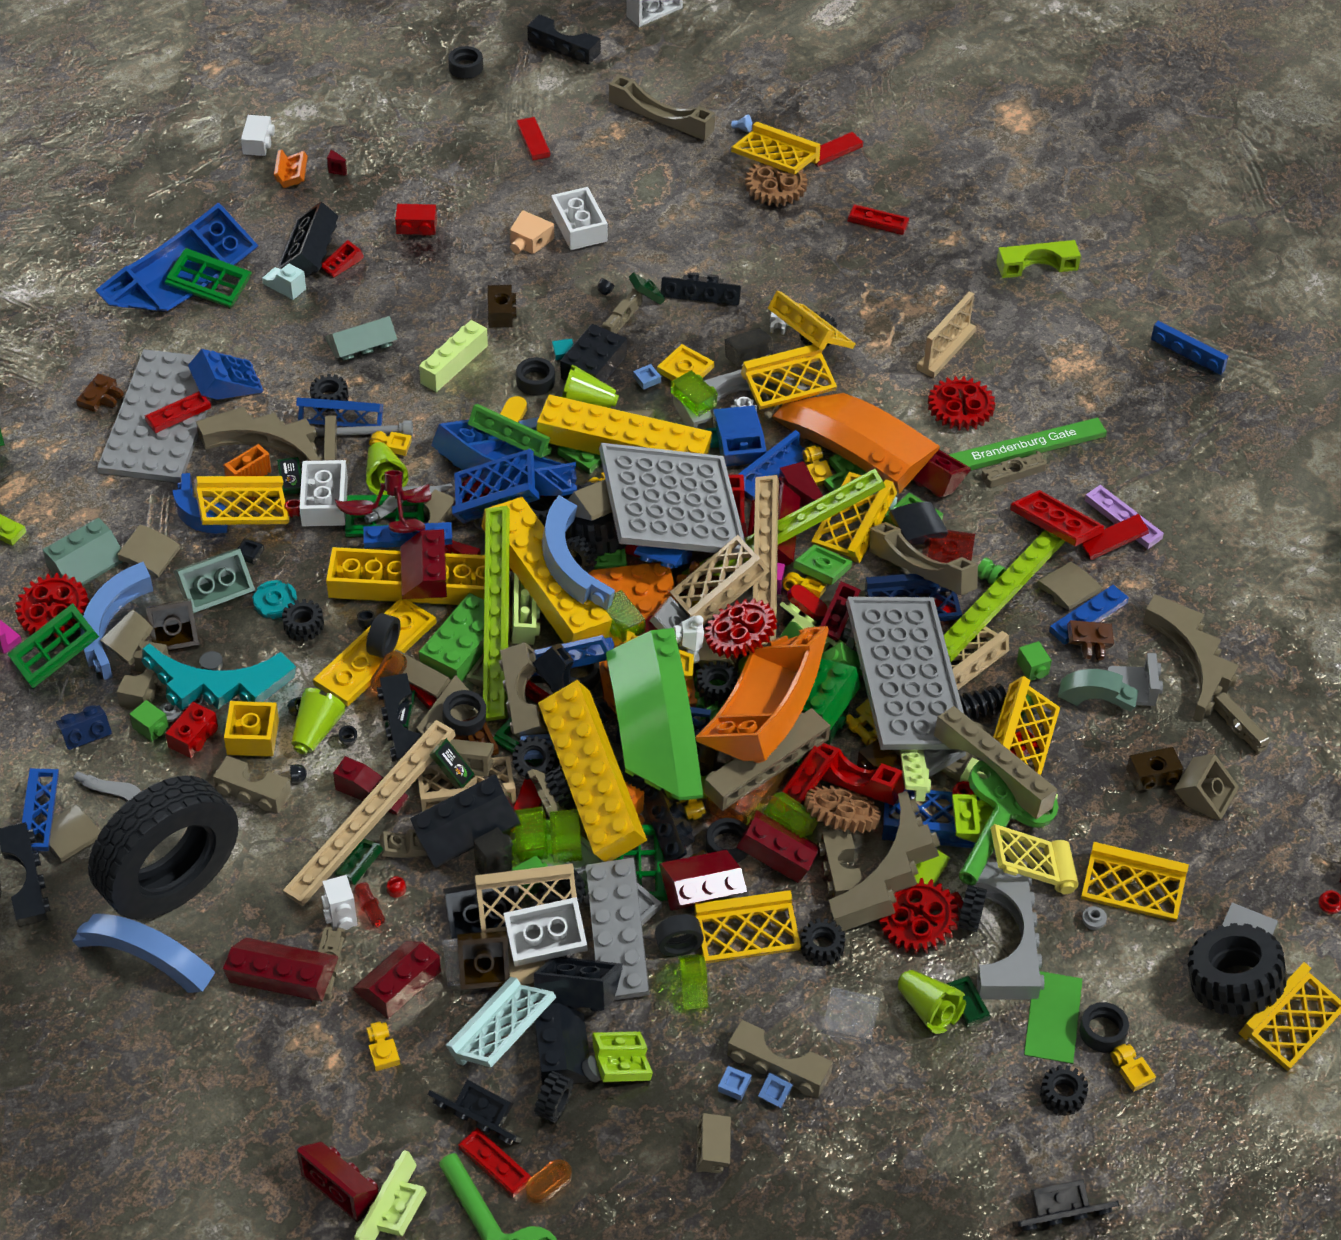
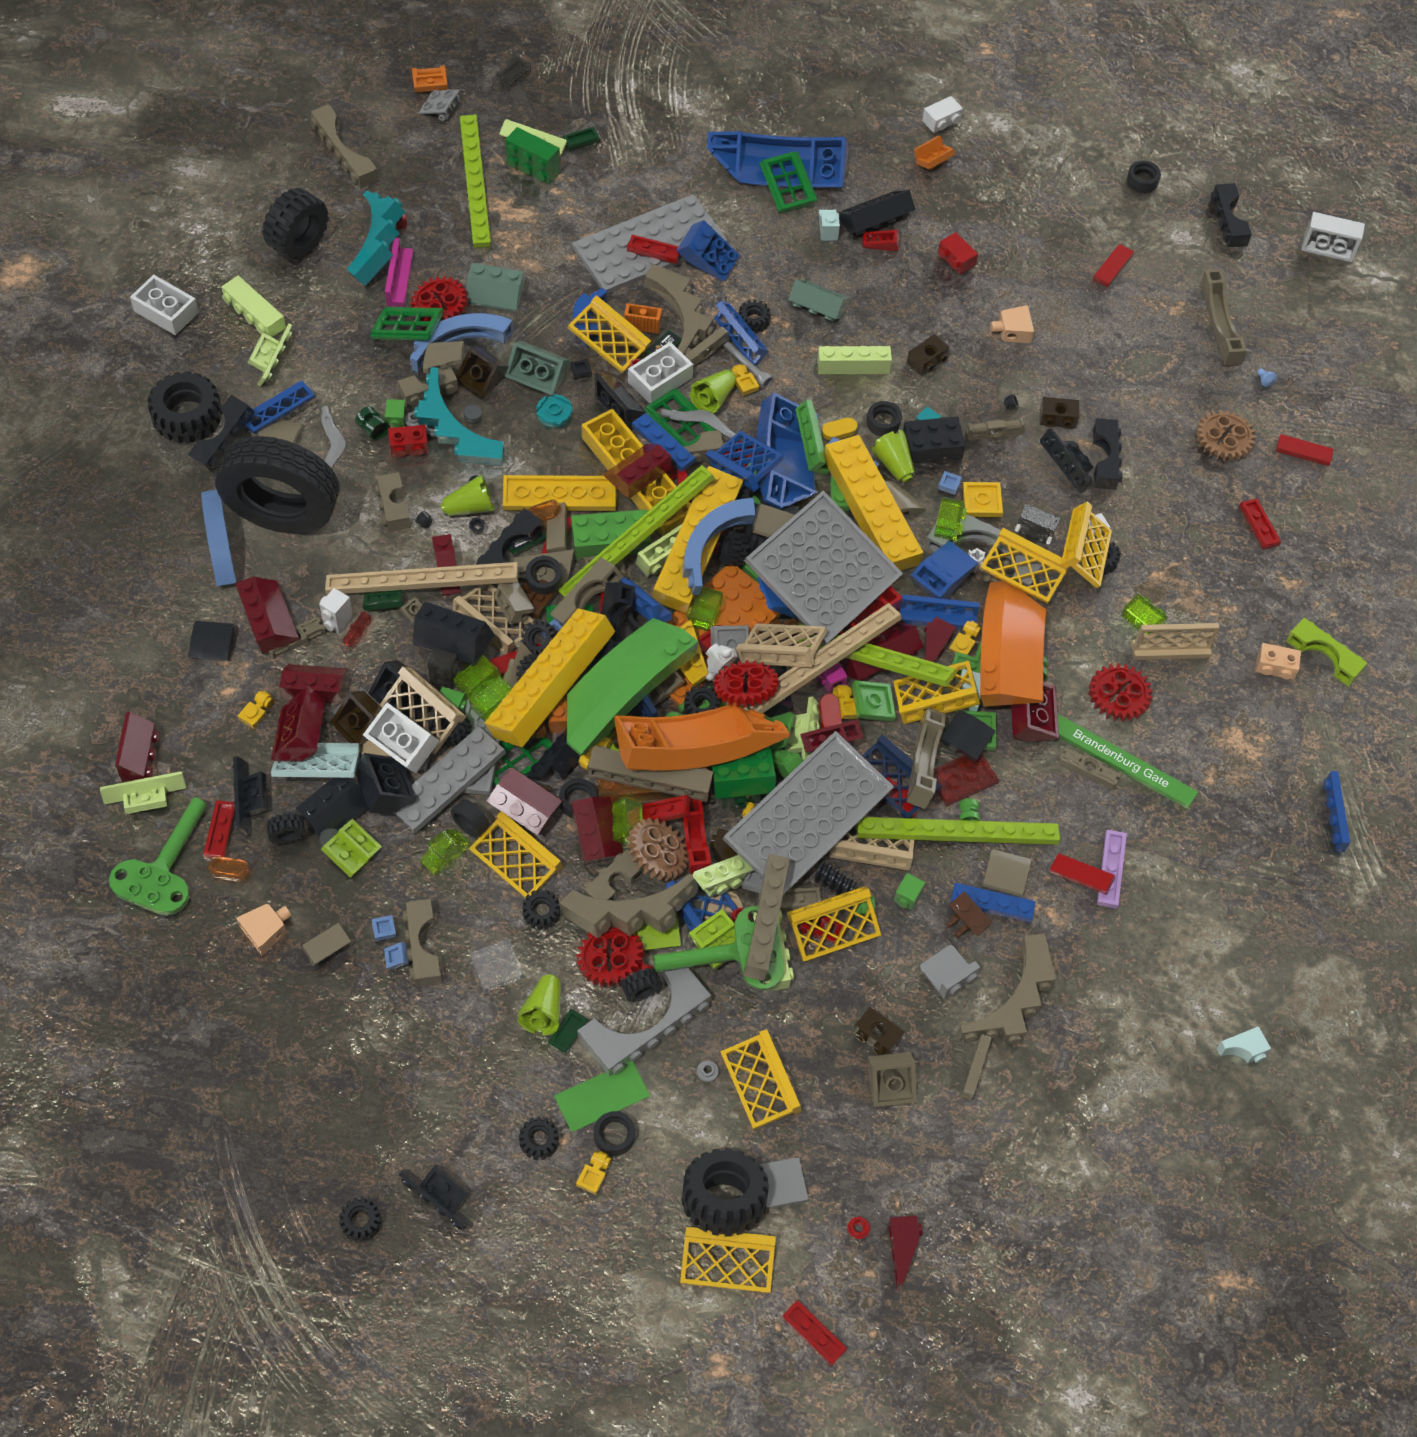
camera: 50 degrees right, 10 degrees up
dark blue bracket [56,705,112,750] -> none
reddish brown hinge [76,373,124,412] -> none
dark tan slope [117,524,181,578] -> none
yellow brick [224,701,279,756] -> none
black tyre [282,599,324,641] -> none
dark red slope [327,150,347,176] -> none
dark red plant [335,470,432,533] -> none
black hinge [357,610,375,630] -> none
black tyre [366,613,401,659] -> none
red hinge [387,876,406,898] -> none
tile [429,738,474,789] -> none
white brick [551,187,608,250] -> none
dark green plate [629,272,665,305] -> none
yellow fence [731,122,820,175] -> none
light yellow piece [990,824,1078,894] -> none
red tile [1010,490,1104,546] -> none
sand green arch [1058,669,1139,712] -> none
none -> black slope [188,621,235,661]
none -> light nougat torso [236,904,292,956]
none -> dark red slope [271,686,326,761]
none -> dark green wheel [355,406,390,441]
none -> black slope [595,373,645,430]
none -> dark brown brick [1040,397,1079,428]
none -> black arch [1093,418,1122,490]
none -> clear neon green brick [1121,593,1168,634]
none -> light nougat brick [1255,643,1301,680]

